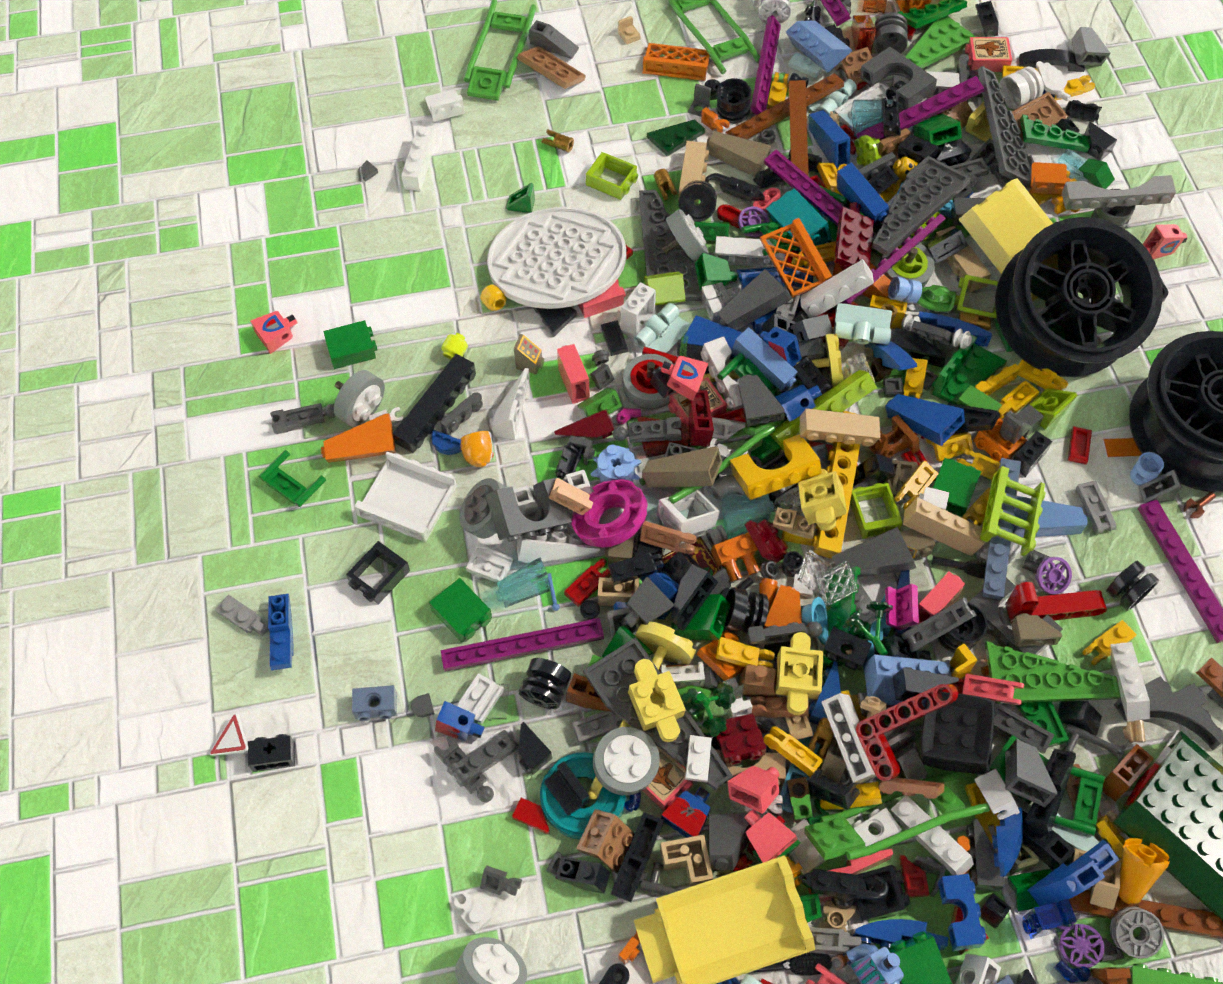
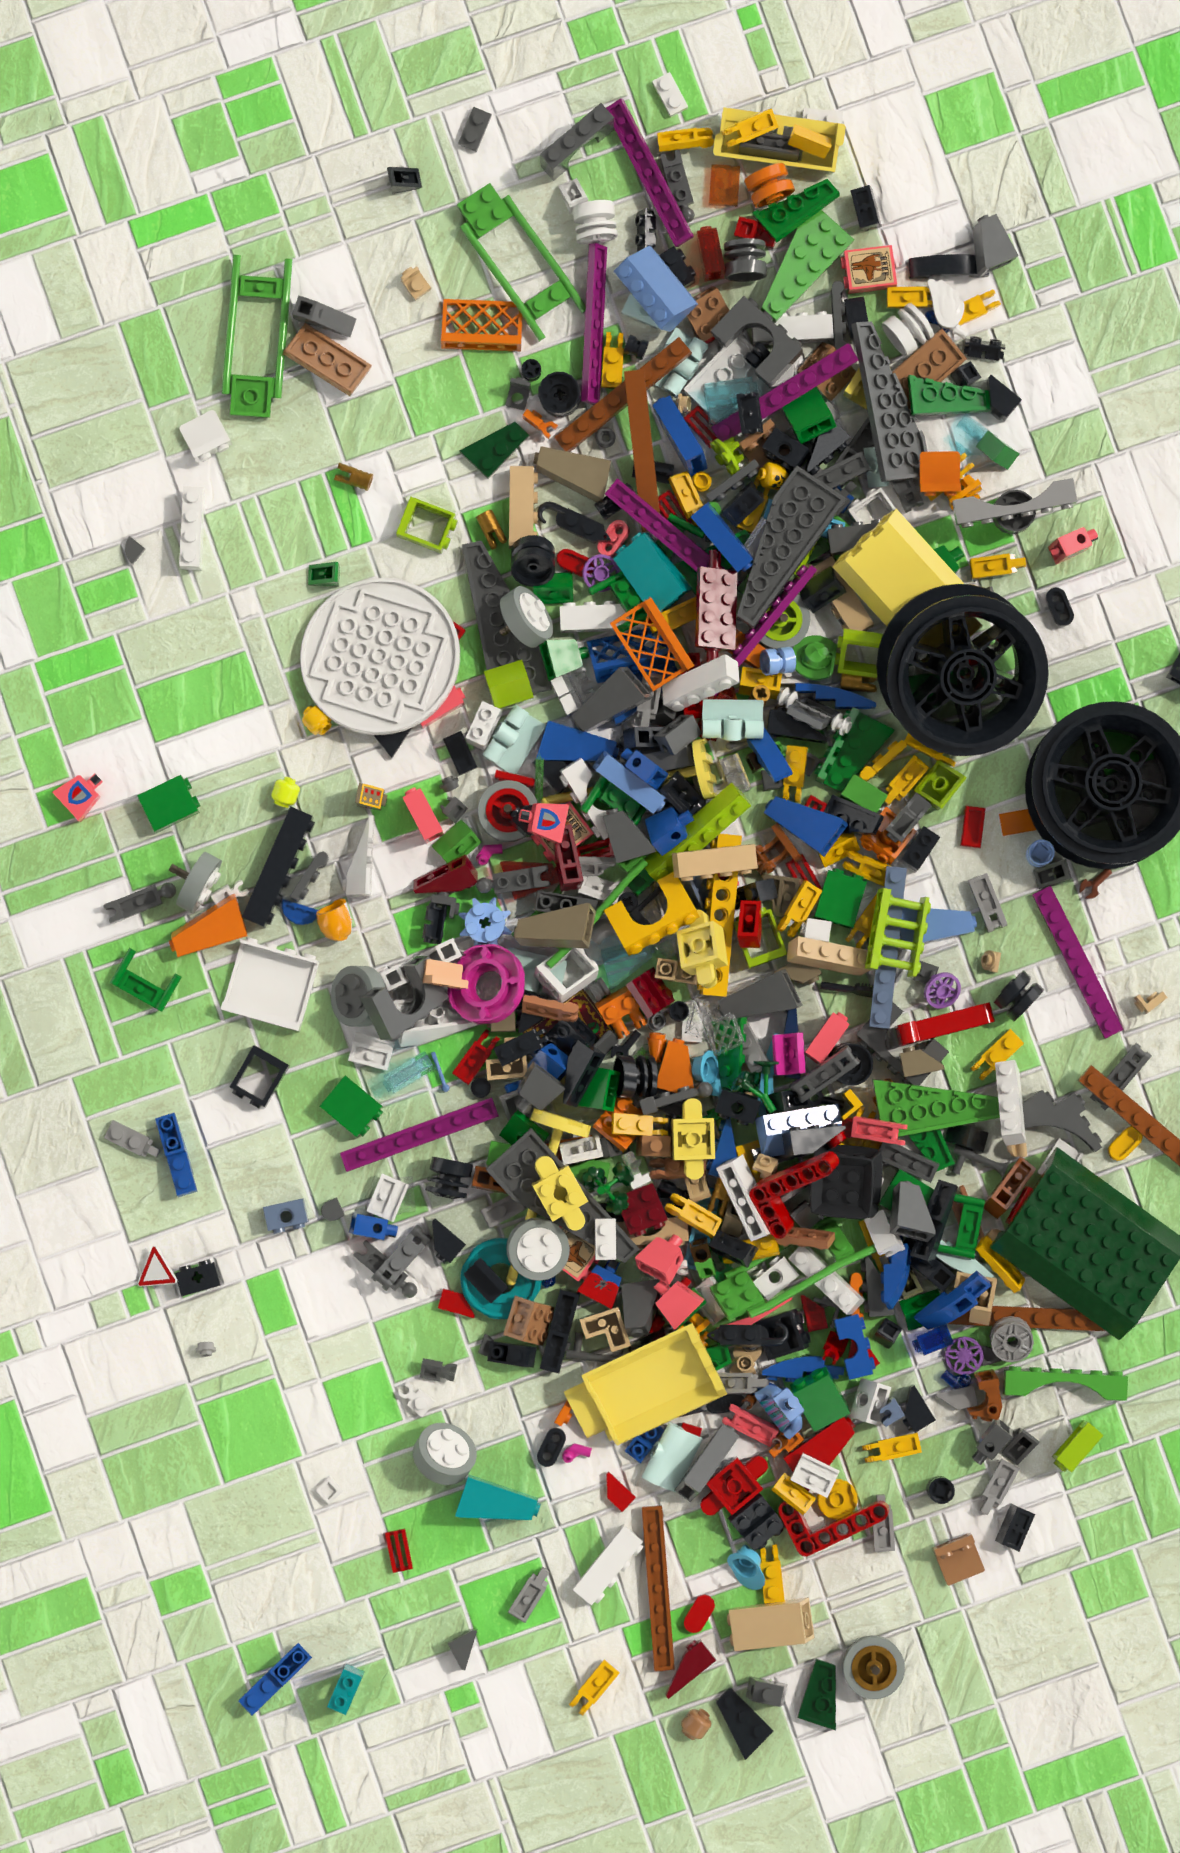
camera: 10 degrees left, 25 degrees up
light orange cone [1118,838,1170,905] -> none
none -> light grey plate [196,1342,216,1357]
none -> red slope [737,900,762,948]
none -> red plate [822,1331,849,1365]
none -> light aqua plate [863,447,889,488]
none -> tan plate [981,950,1001,973]

